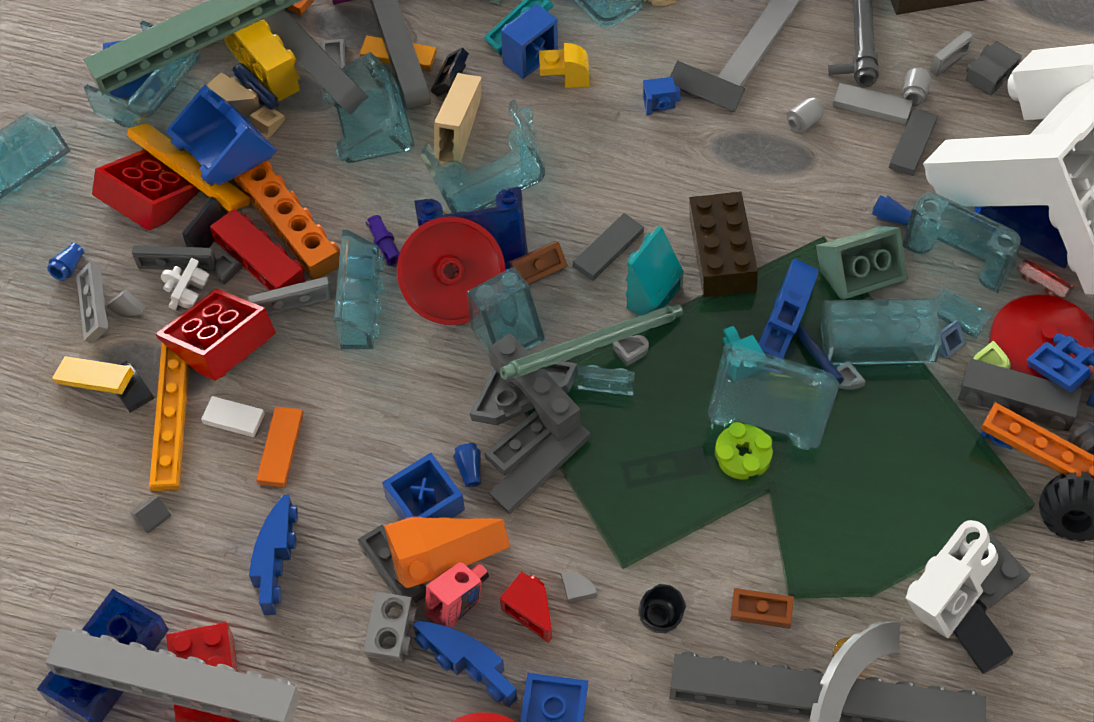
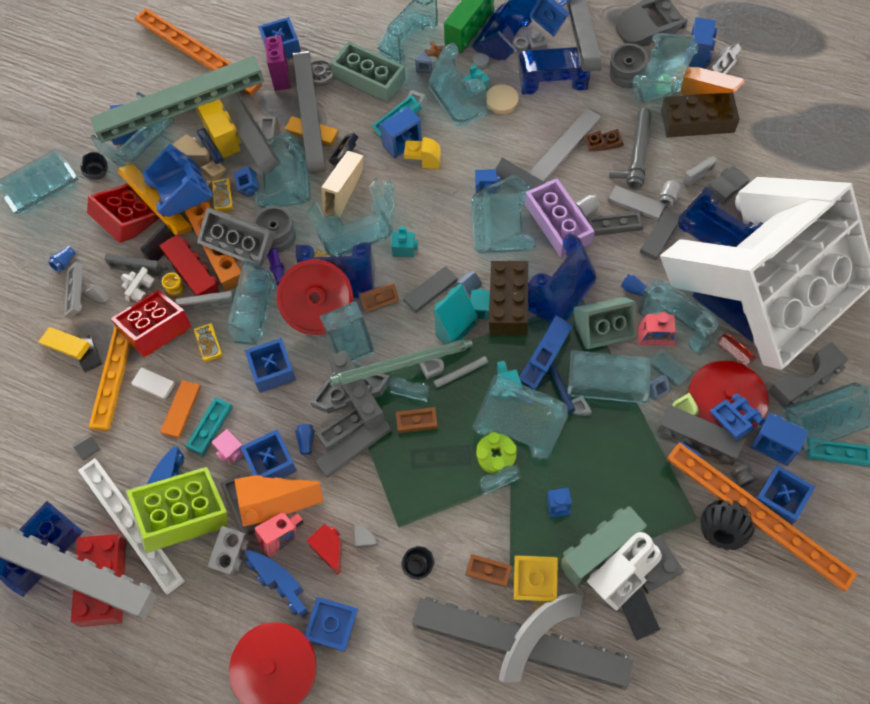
camera: 10 degrees right, 5 degrees up
none -> white plate [78,458,185,595]
none -> black hair [80,152,108,180]
none -> lime slope [126,467,228,553]
none -> yellow wheel [162,273,185,297]
none -> teal tile [185,397,233,457]
none -> tile [194,323,223,363]
none -> dark grey slope [197,208,276,267]
none -> tile [212,178,233,212]
none -> bright pink brick [212,429,244,465]
none -> blue brick [233,166,259,196]
none -> blue brick [245,338,296,393]
none -> dark grey wheel [253,206,296,252]
none -> teal brick [391,226,418,257]
none -> dark orange plate [396,407,438,433]
none -> light grey bar [433,356,488,388]
none -> sand blue slope [456,272,482,295]
none -> teal brick [470,289,490,319]
none -> clear light blue windscreen [472,174,536,253]
none -> clear light blue plate [479,465,520,495]
none -> yellow plate [513,555,558,601]
none -> lavender brick [525,178,595,258]
none -> clear blue windscreen [528,233,596,323]
none -> blue brick [546,488,572,518]
none -> sand green brick [560,506,647,589]
none -> reddish brown slope [584,129,624,151]
none -> dark grey tile [586,212,643,236]
none -> coral torso [637,312,676,346]
none -> clear blue windscreen [678,187,764,247]

